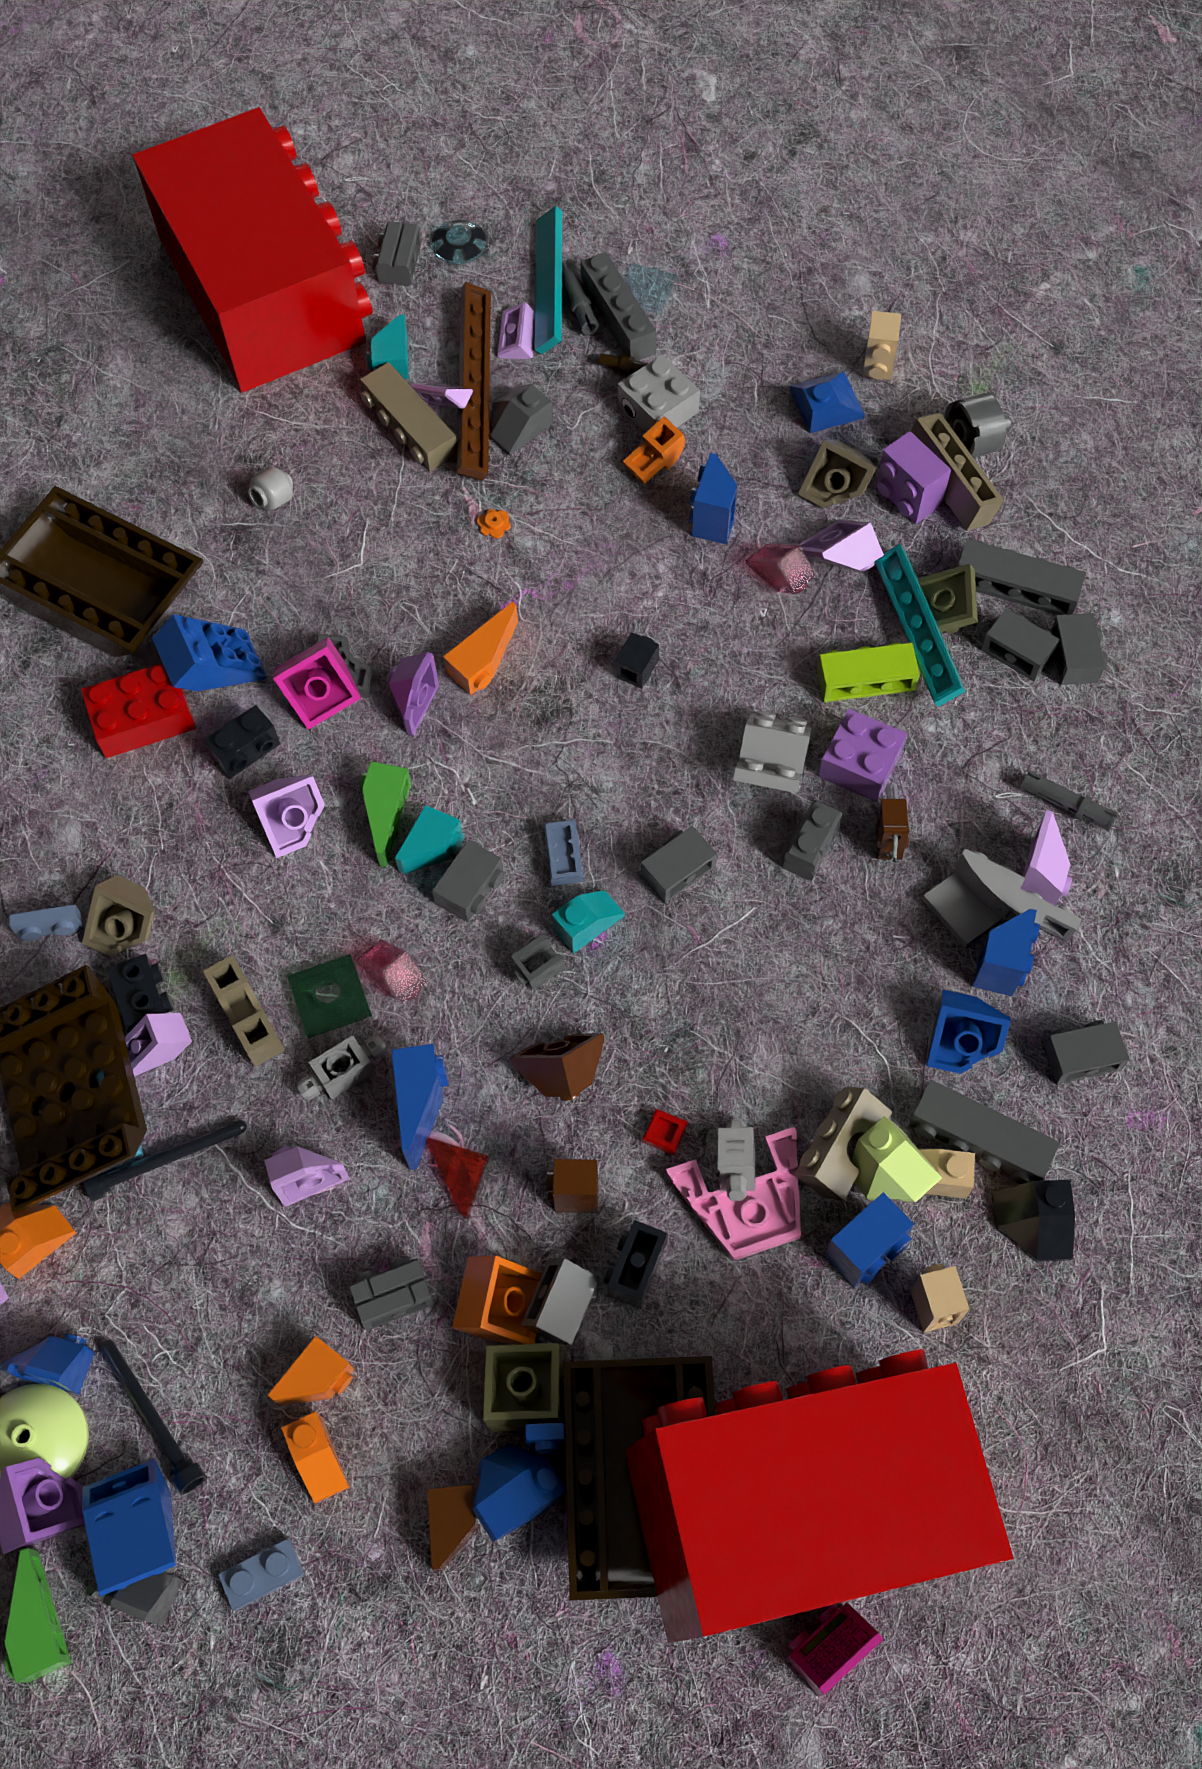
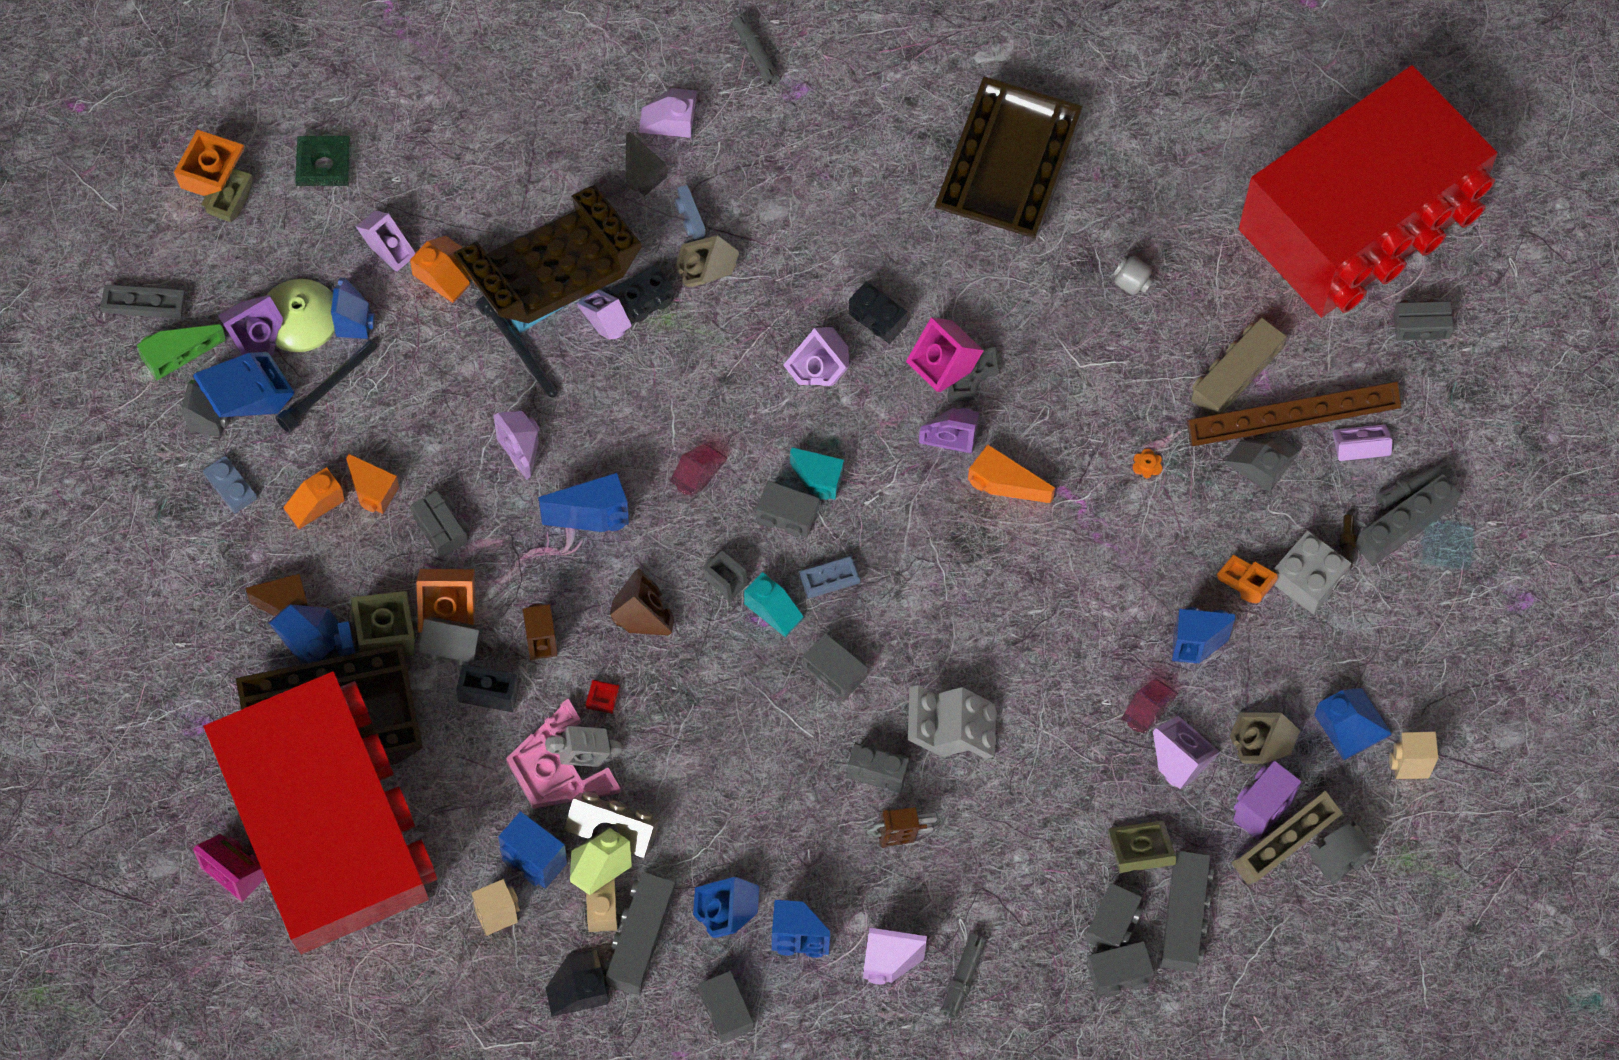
camera: 75 degrees right, 0 degrees up
red brick [81,663,197,759] -> none
blue slope [152,614,267,691] -> none
dark tan arch [203,955,285,1067] -> none
clear green piece [287,954,372,1039] -> none
light grey piece [297,1035,387,1100] -> none
bright green slope [359,761,411,867] -> none
teal slope [366,314,409,379] -> none
lavender slope [410,383,473,409] -> none
clear red tile [426,1138,489,1219] -> none
dish [432,220,487,264] -> none
teal tile [535,205,562,354] -> none
black brick [614,632,659,689] -> none
lime brick [817,642,920,702] -> none
medium lavender brick [819,709,908,802] -> none
teal tile [874,544,966,707] -> none
light grey tile [922,871,1004,948] -> none
light grey slope [955,848,1082,941] -> none

